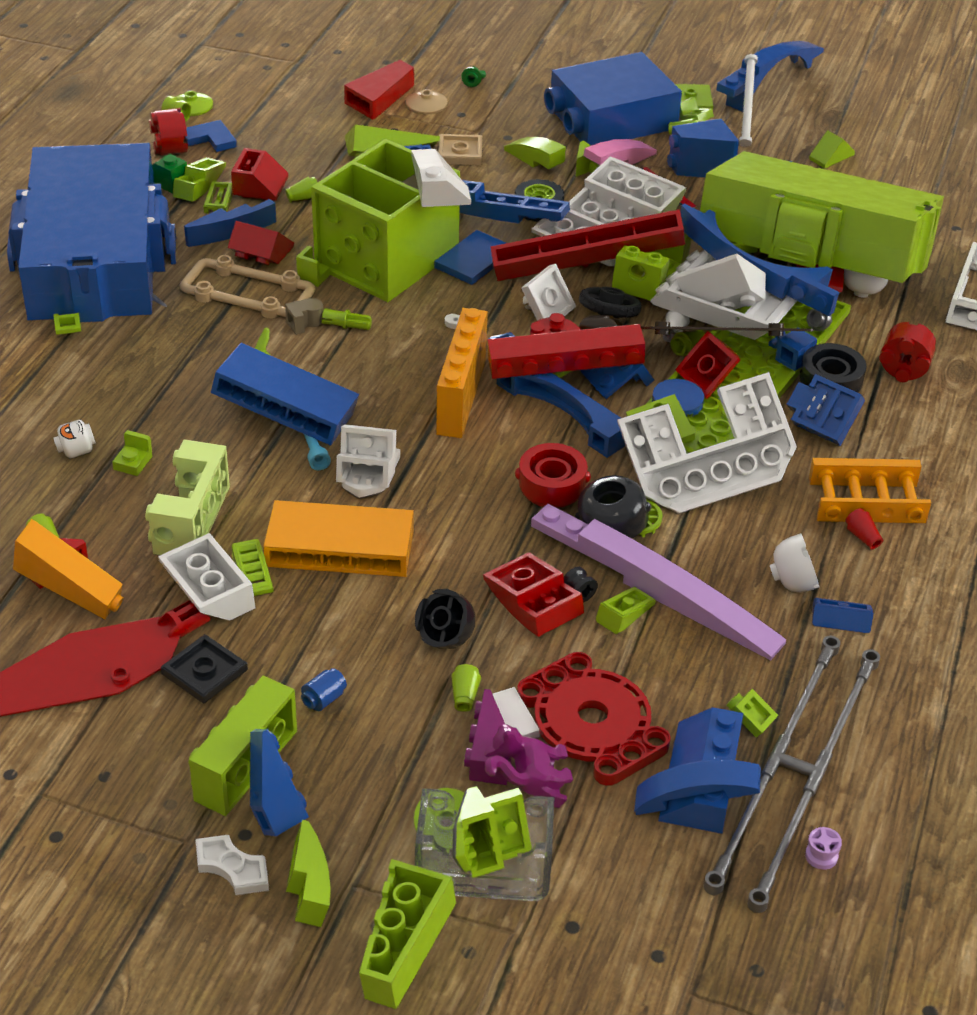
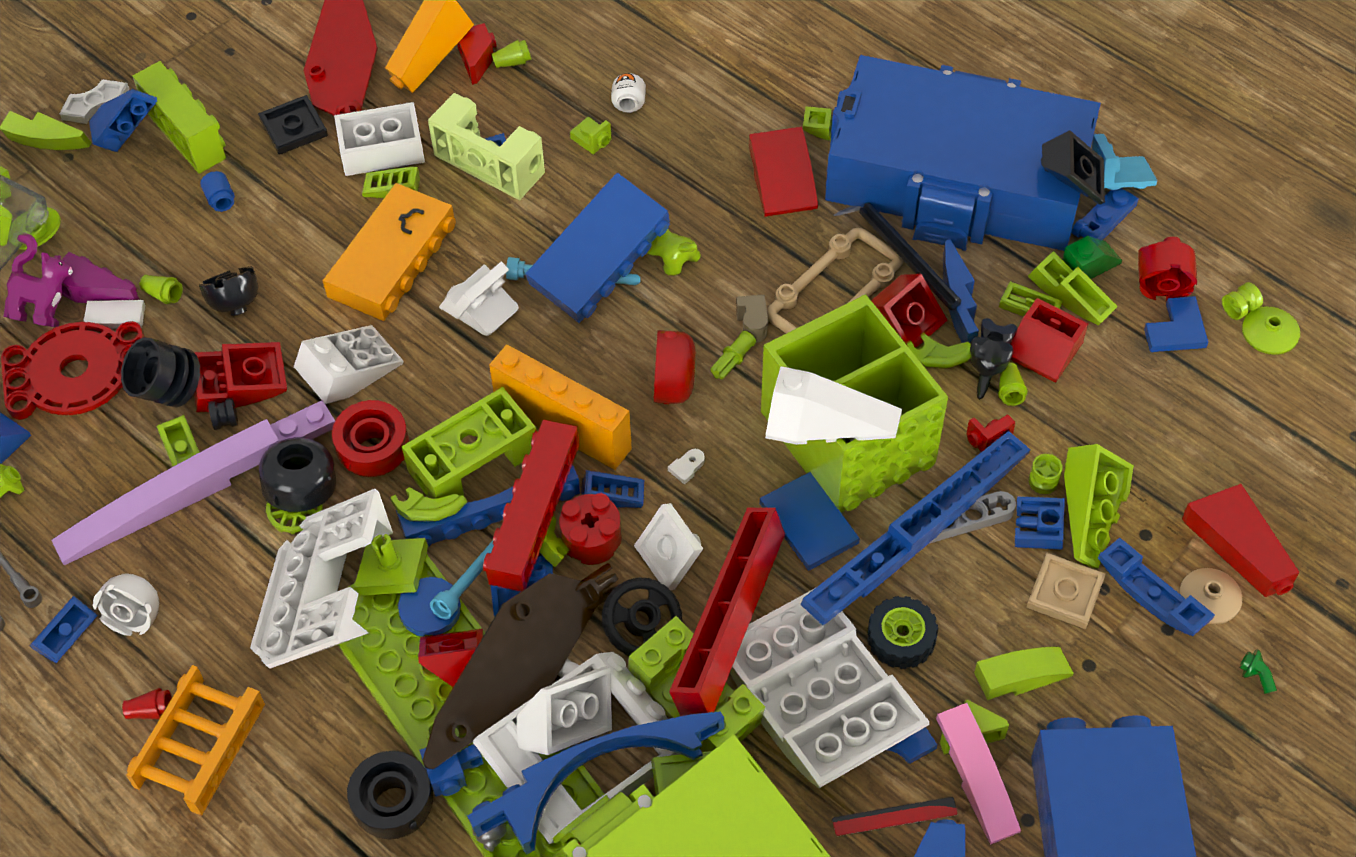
camera: 115 degrees right, 15 degrees up
blue piece [787,374,865,446] -> none
none -> black wheel [121,337,200,408]
none -> white slope [294,325,403,404]
none -> lime piece [390,487,467,521]
none -> black piece [399,209,424,234]
none -> lime plate [402,387,536,499]
none -> medium azure piece [430,540,494,619]
none -> red piece [653,330,696,404]
none -> red slope [749,126,818,217]
none -> black axle [859,203,961,311]
none -> lime piece [906,333,971,368]
none -> black animal [970,318,1017,400]
none -> black slope [1041,130,1105,205]
none -> blue slope [1098,538,1215,636]

